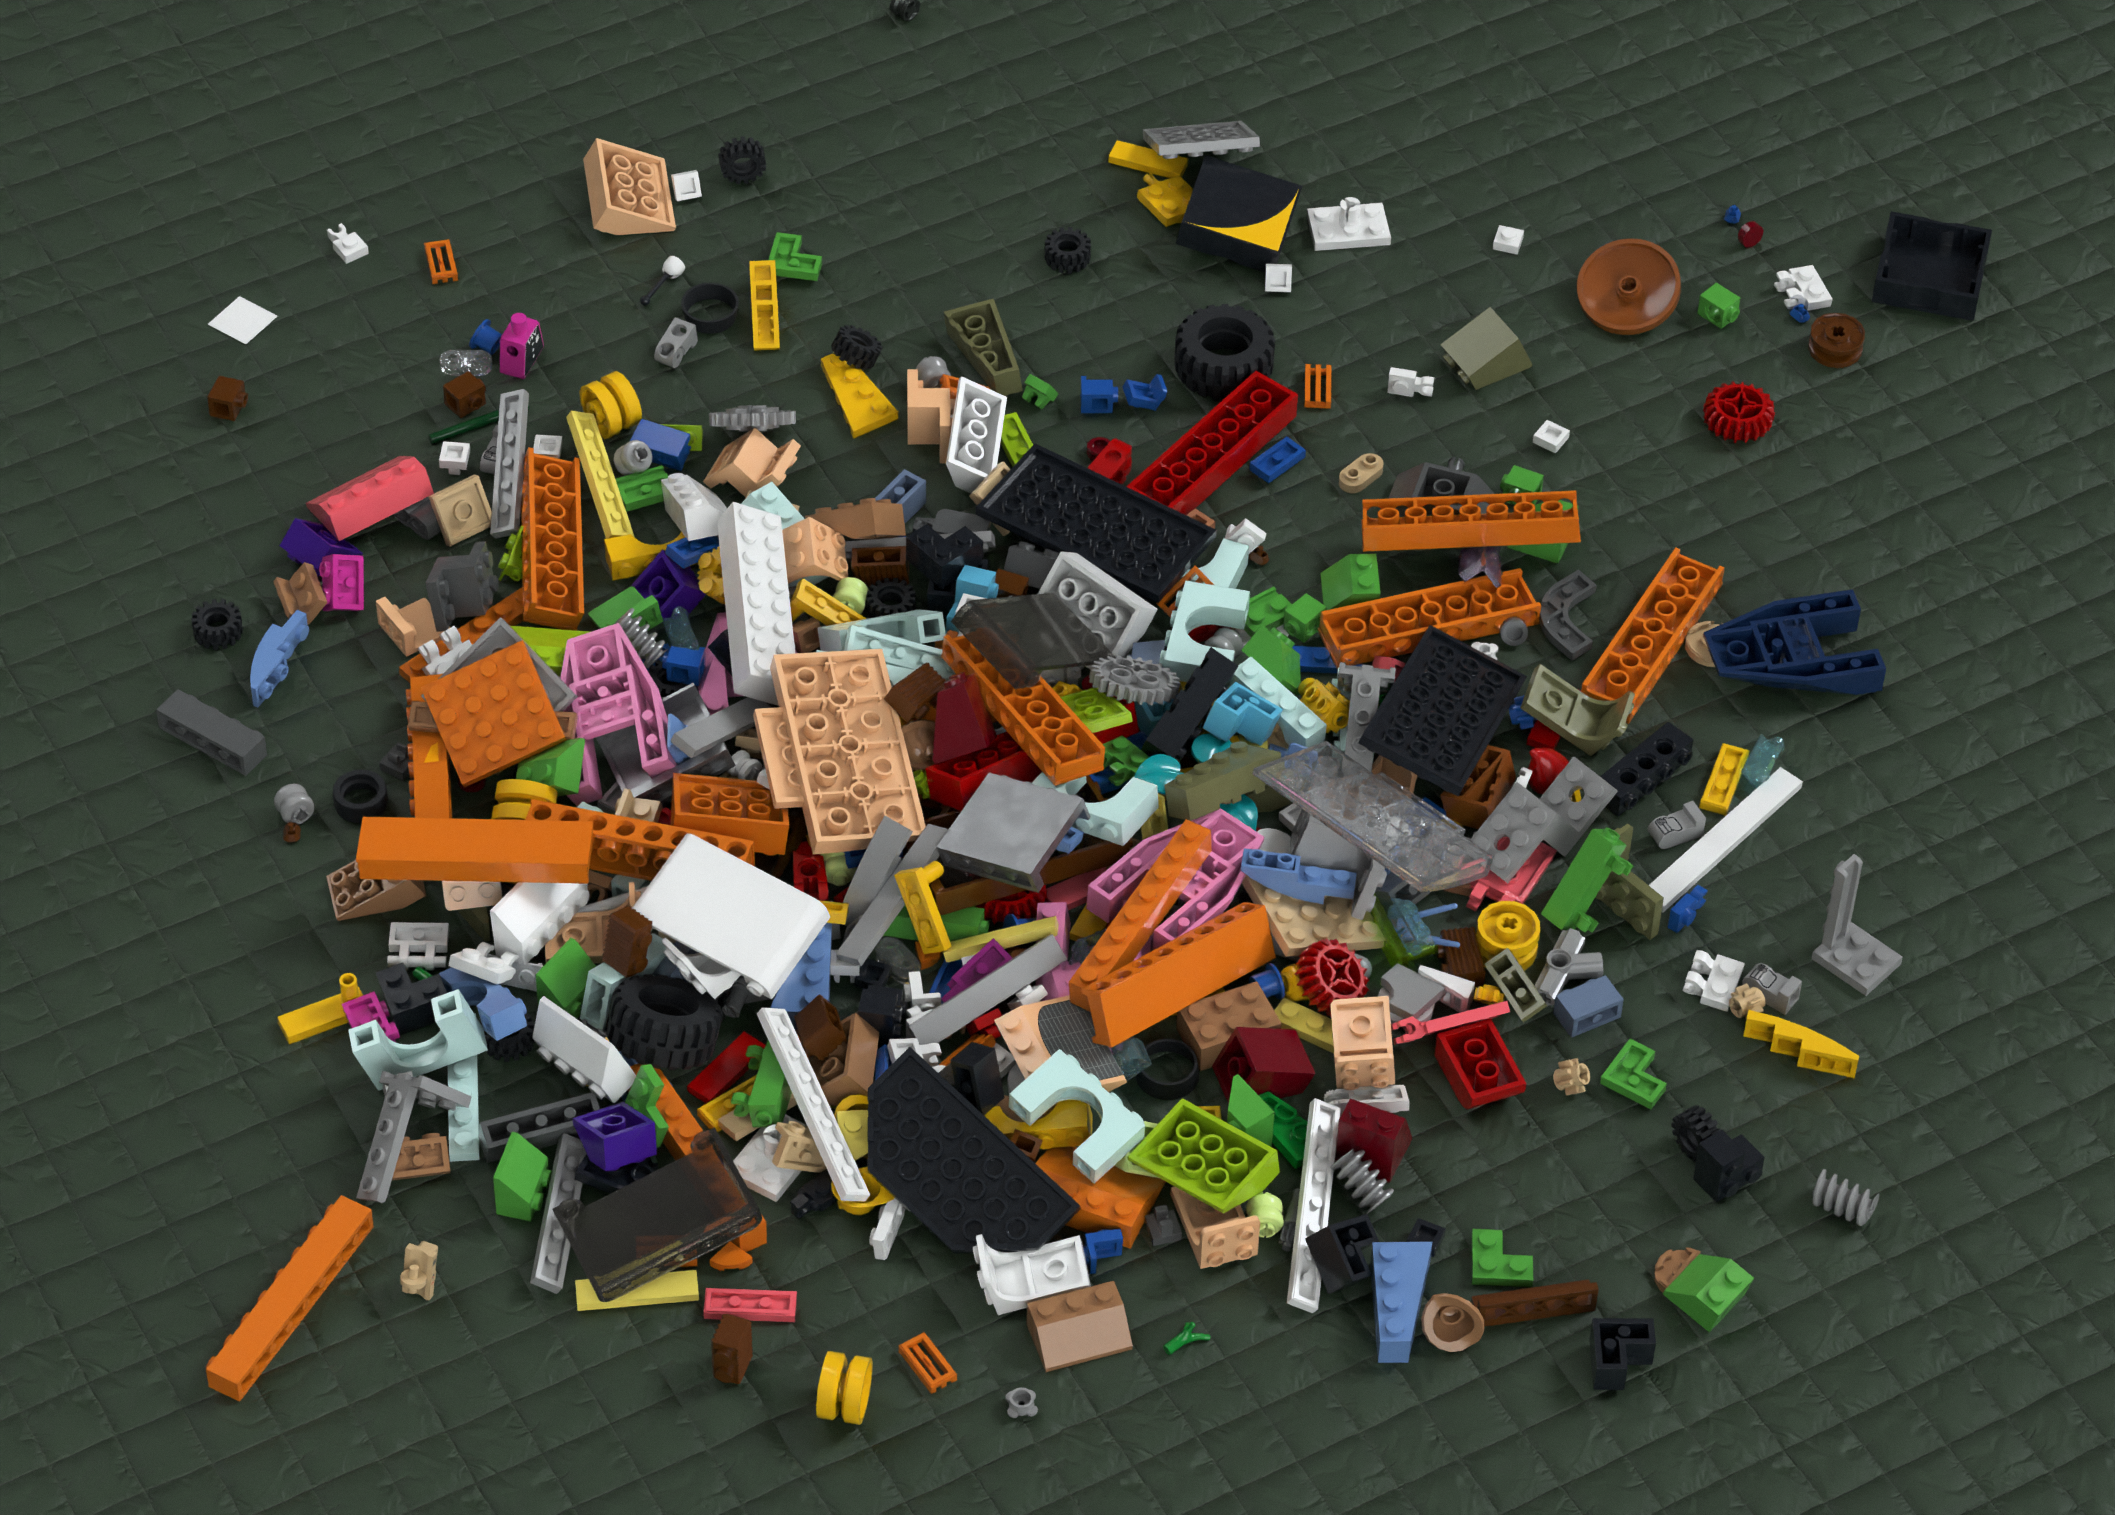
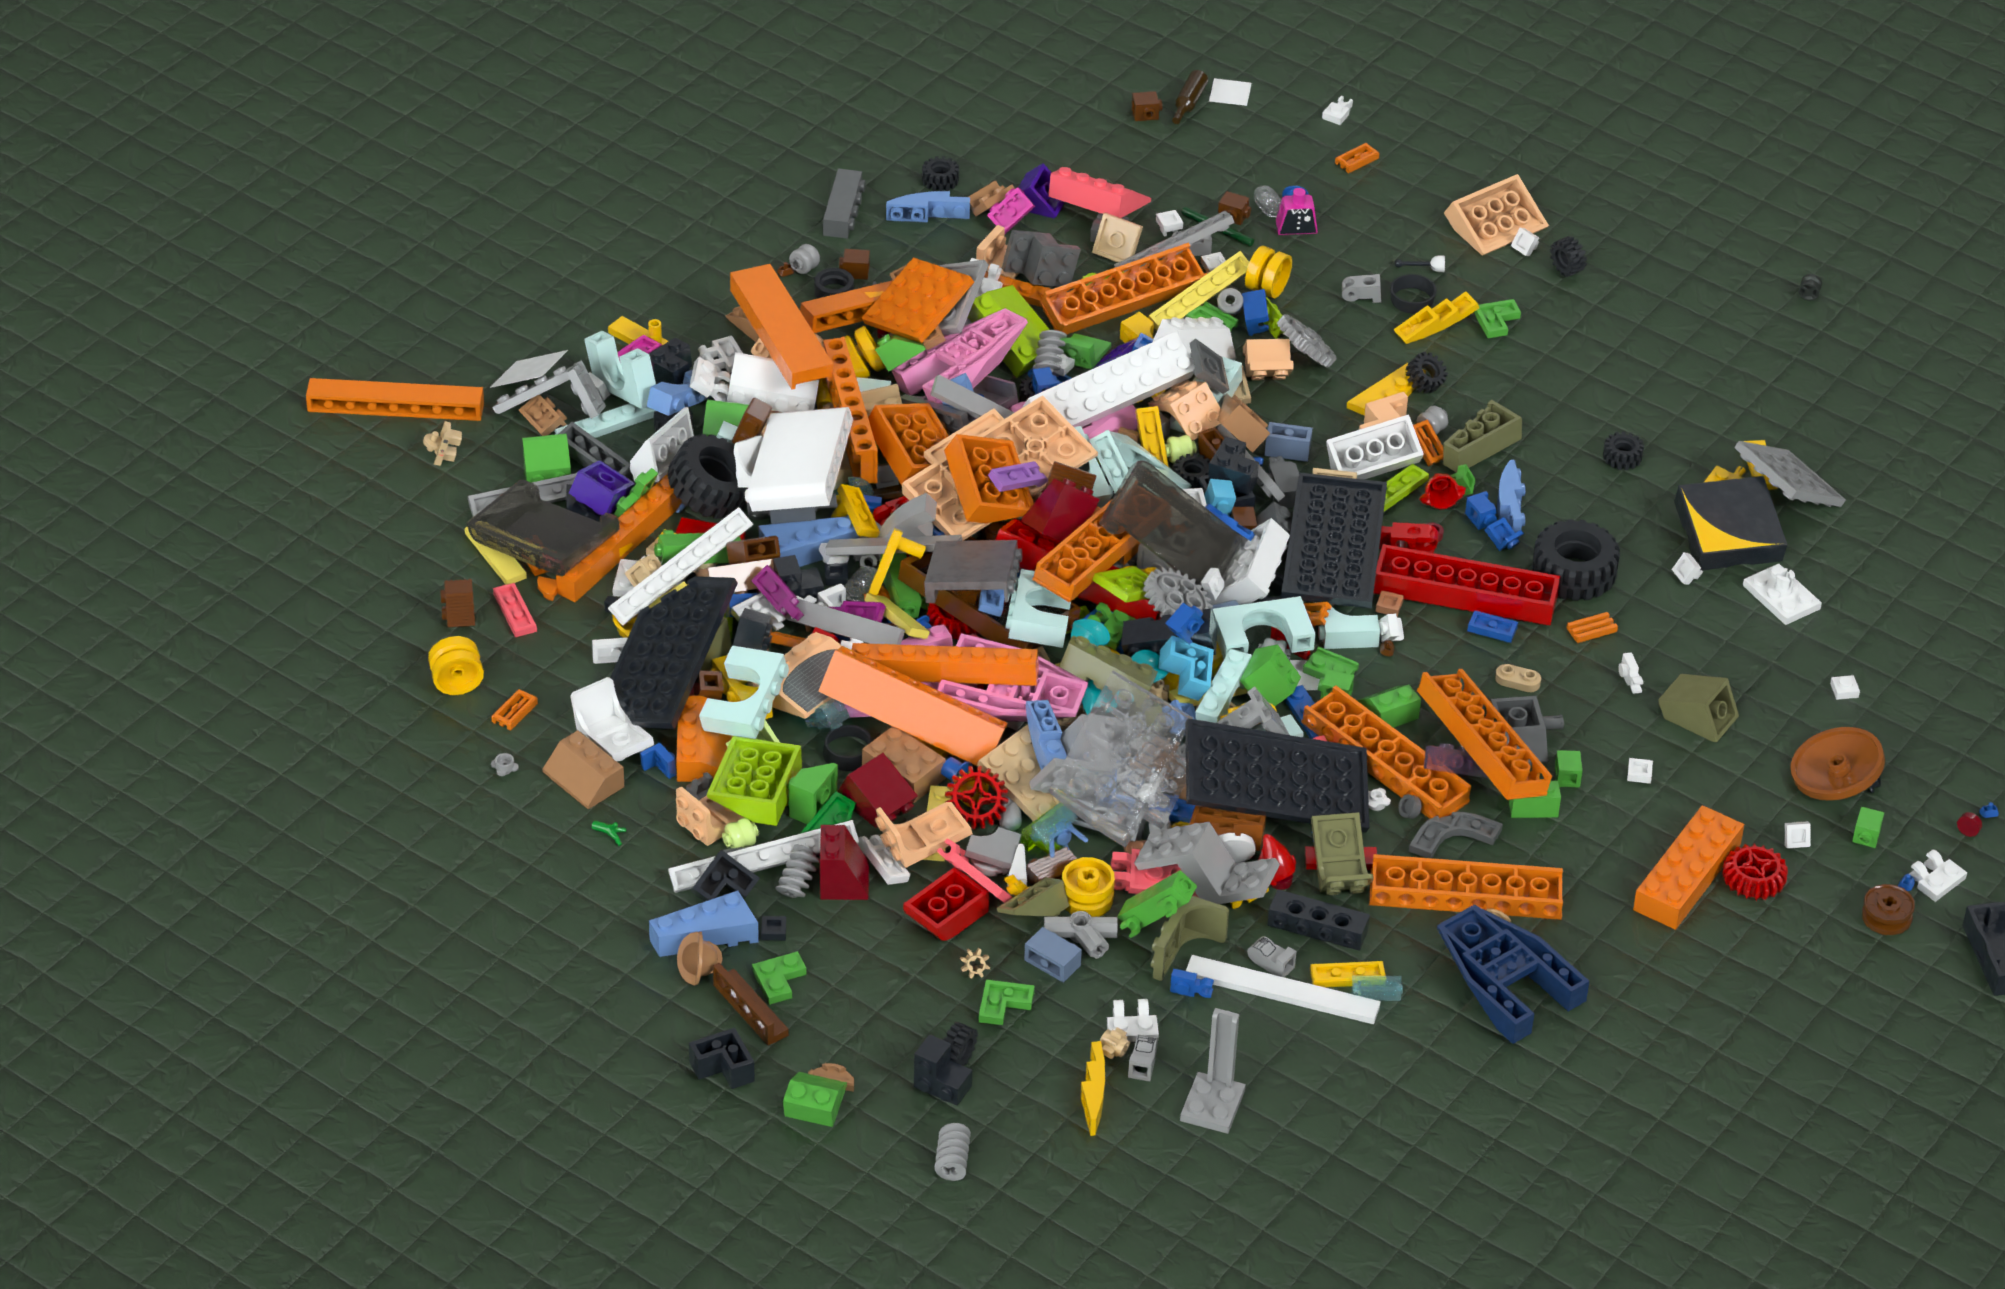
camera: 65 degrees right, 5 degrees down
none -> white sticker [490,350,568,388]
none -> magenta hinge [751,565,804,621]
none -> reddish brown brick [839,249,870,280]
none -> orange slope [944,434,1034,524]
none -> medium lavender plate [988,461,1048,492]
none -> blue brick [1165,603,1204,645]
none -> dark brown piece [1172,70,1208,124]
none -> dark grey plate [1189,339,1230,394]
none -> white plate [1201,568,1225,600]
none -> blue tile [1203,503,1255,541]
none -> red hat [1419,473,1466,509]
none -> medium blue slope [1497,460,1525,533]
none -> orange brick [1633,805,1744,930]
none -> white tile [1785,821,1810,848]

